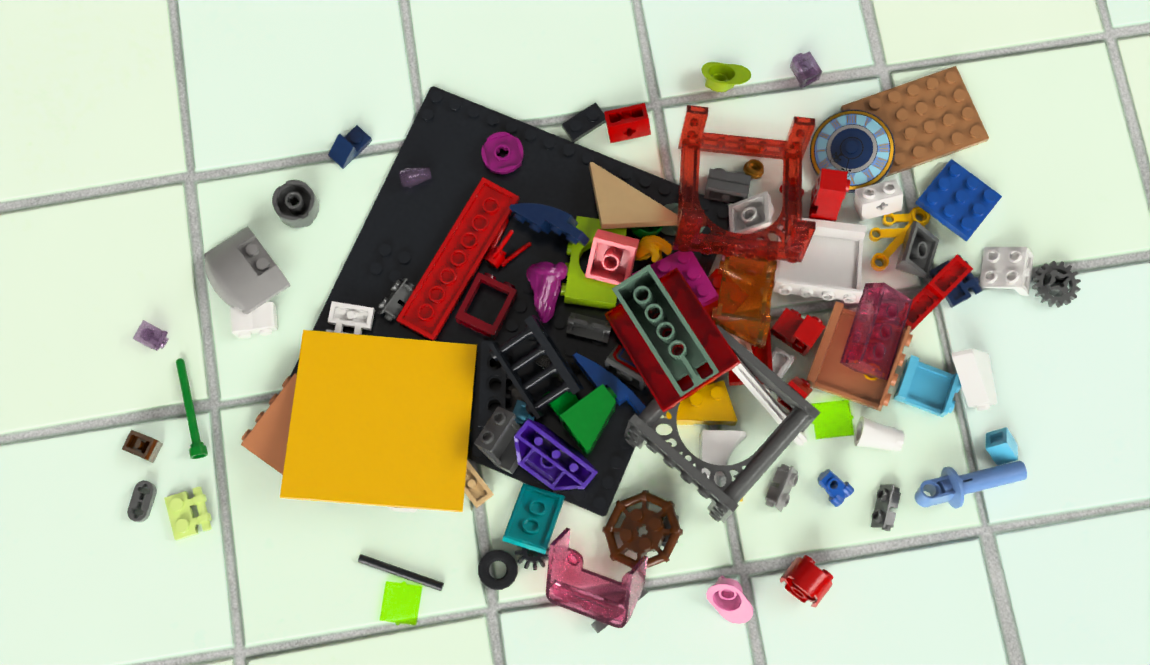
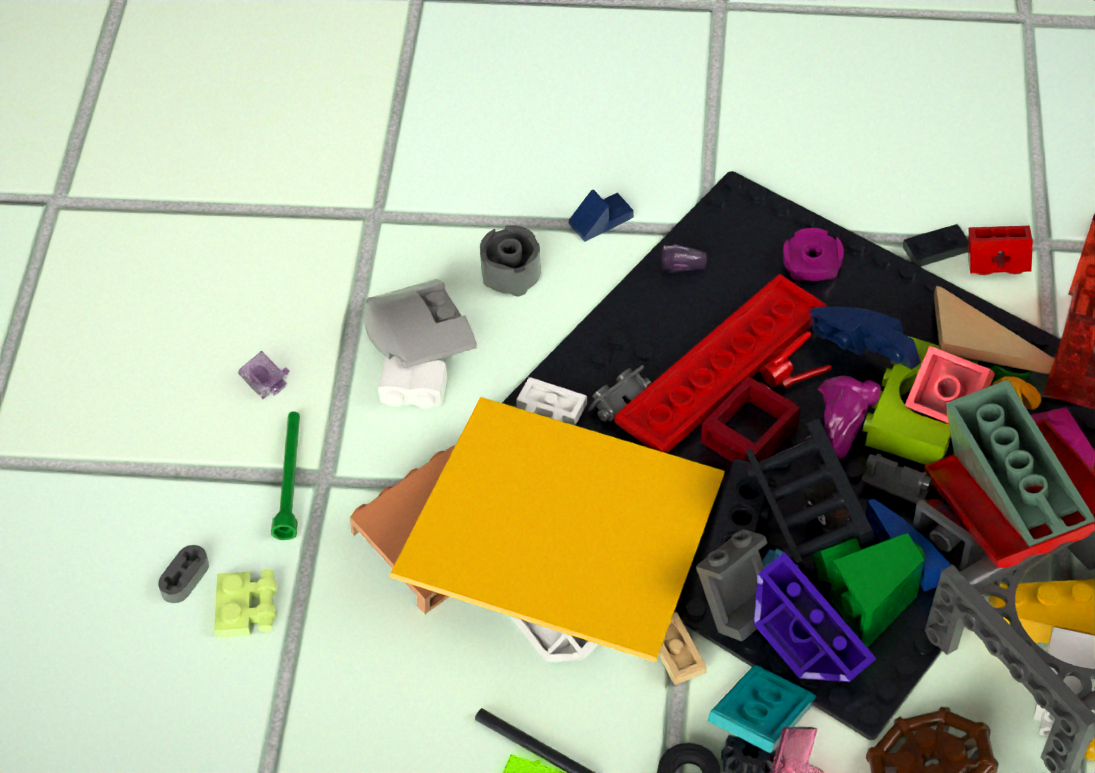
camera: 15 degrees right, 25 degrees down
reddish brown slope [122,429,163,463] -> none

